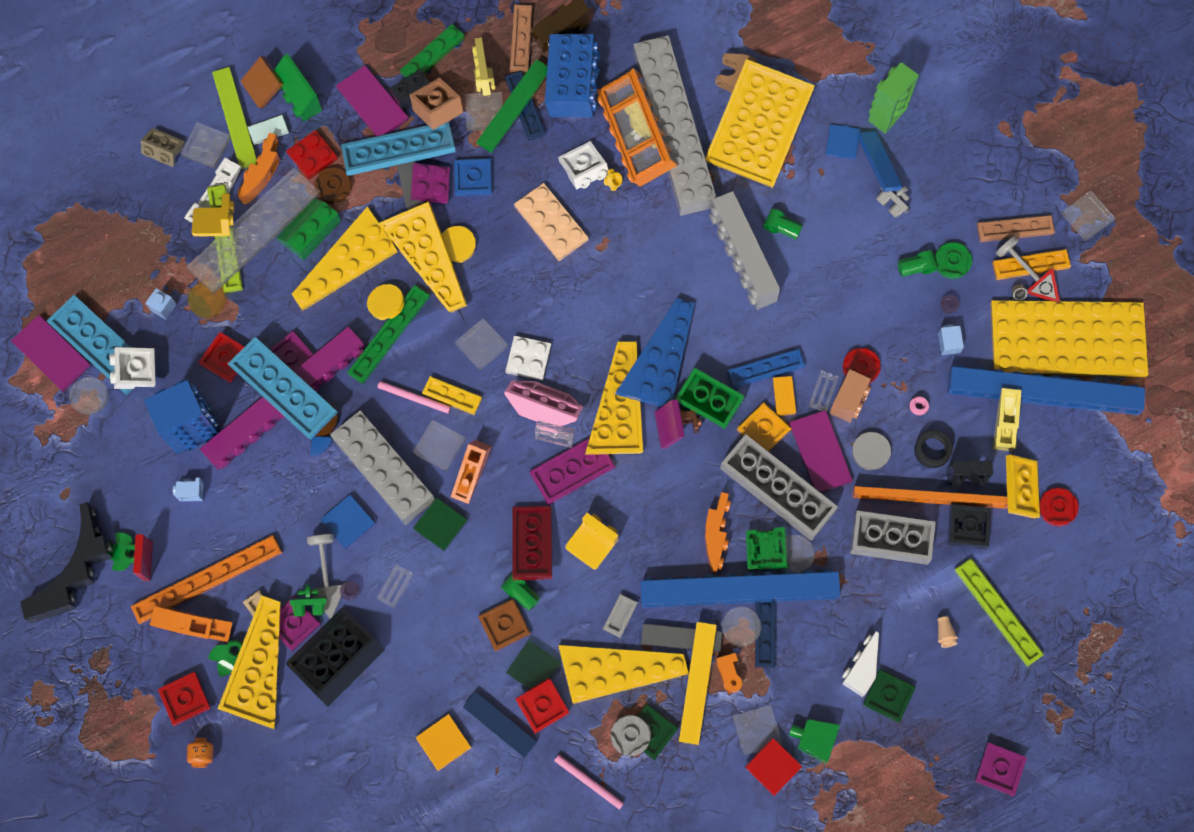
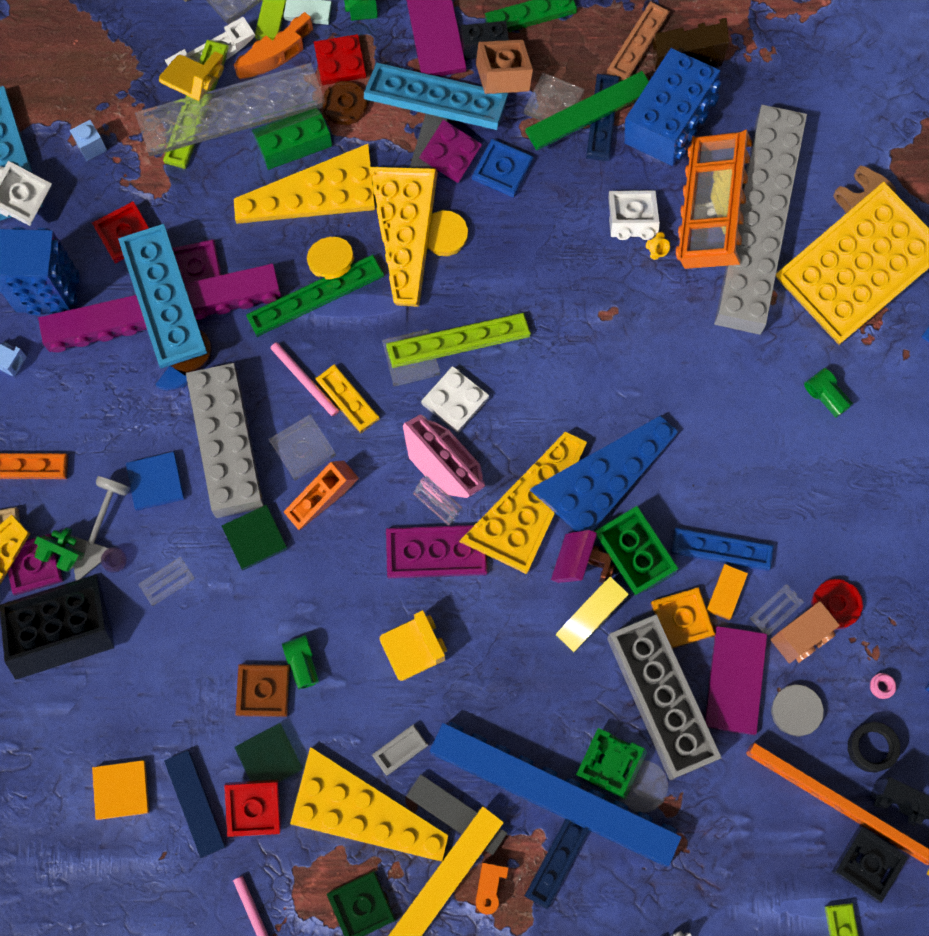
camera: 25 degrees right, 0 degrees up
clear yellow tile [188,281,226,319] -> none
light yellow plate [472,38,495,96] -> none
dark red tile [512,506,552,580] -> none
light nougat plate [514,183,588,261] -> none
light grey tile [611,715,651,756] -> none
orange slope [705,492,731,574] -> none
light grey brick [709,191,780,310] -> none
clear tile [722,606,762,647] -> none
light grey brick [850,511,935,565] -> none
none -> lime tile [386,313,531,368]
none -> light yellow slope [556,577,628,652]

